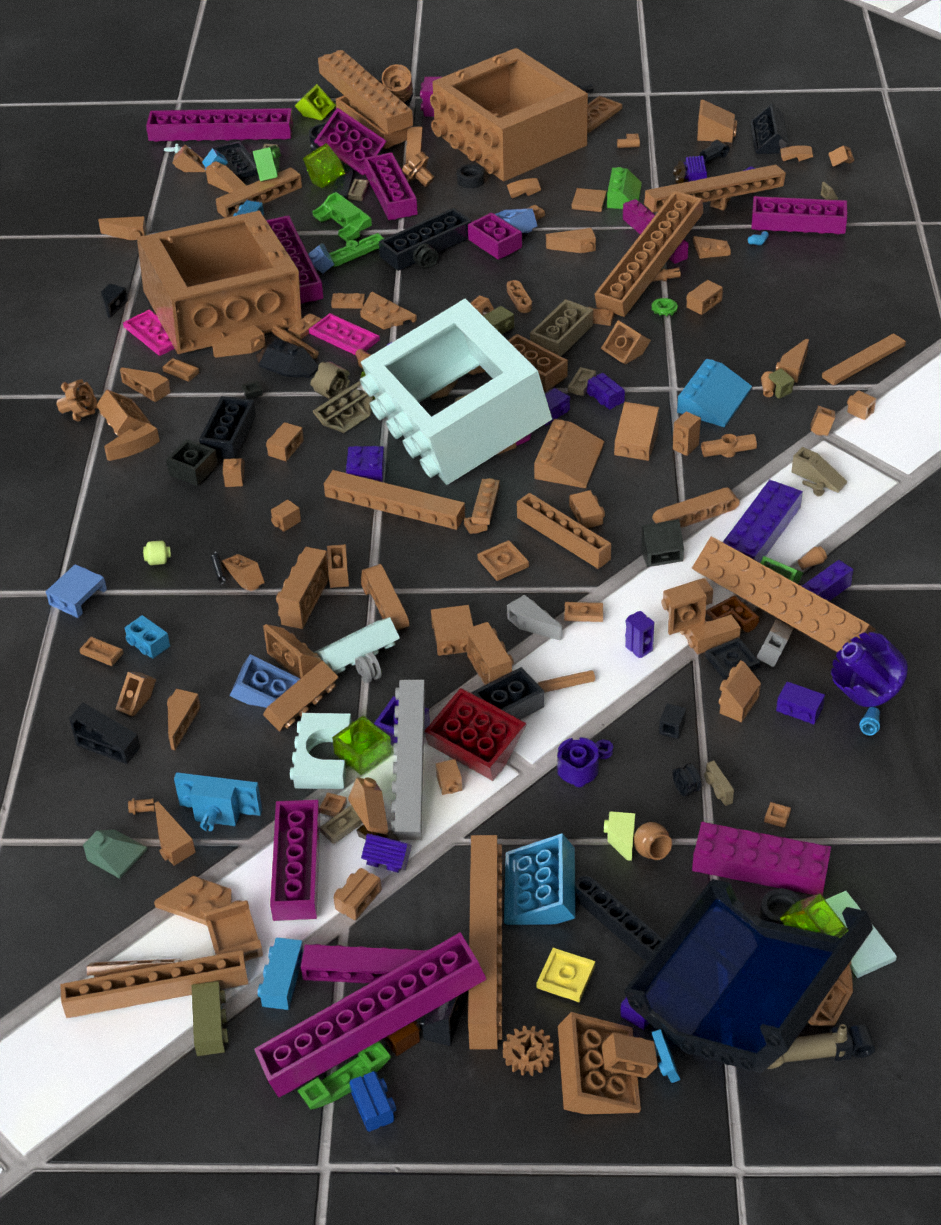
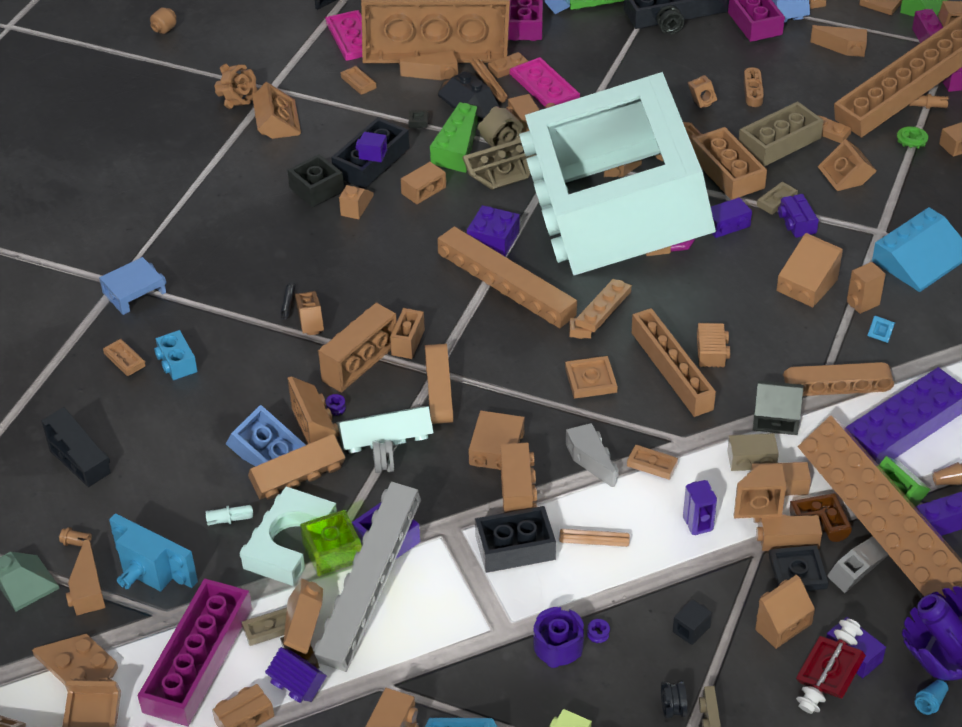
camera: 20 degrees right, 0 degrees up
medium nougat slope [104,423,160,461] -> none
medium nougat slope [116,672,156,716] -> none
medium nougat slope [120,368,170,403] -> none
yellowish green head [143,541,171,565] -> none
medium nougat slope [167,689,201,750] -> none
medium nougat brick [271,499,301,532] -> none
medium nougat plate [319,792,347,817] -> none
medium nougat plate [331,293,365,308] -> none
medium nougat wing [360,292,417,329] -> none
dark red slope [424,688,527,781] -> none
medium nougat brick [435,759,462,795] -> none
olive brick [483,306,514,335] -> none
medium nougat slope [534,419,604,488] -> none
medium nougat piece [701,434,757,457] -> none
none -> light aqua axle [206,505,253,526]
none -> dark purple bush [325,394,346,416]
none -> dark purple brick [356,132,387,162]
none -> bright green wedge [430,102,478,173]
none -> medium nougat brick [506,94,539,133]
none -> dark tan brick [727,433,779,471]
none -> dark red plate [796,619,866,714]
none -> dark azure slope [867,316,895,343]

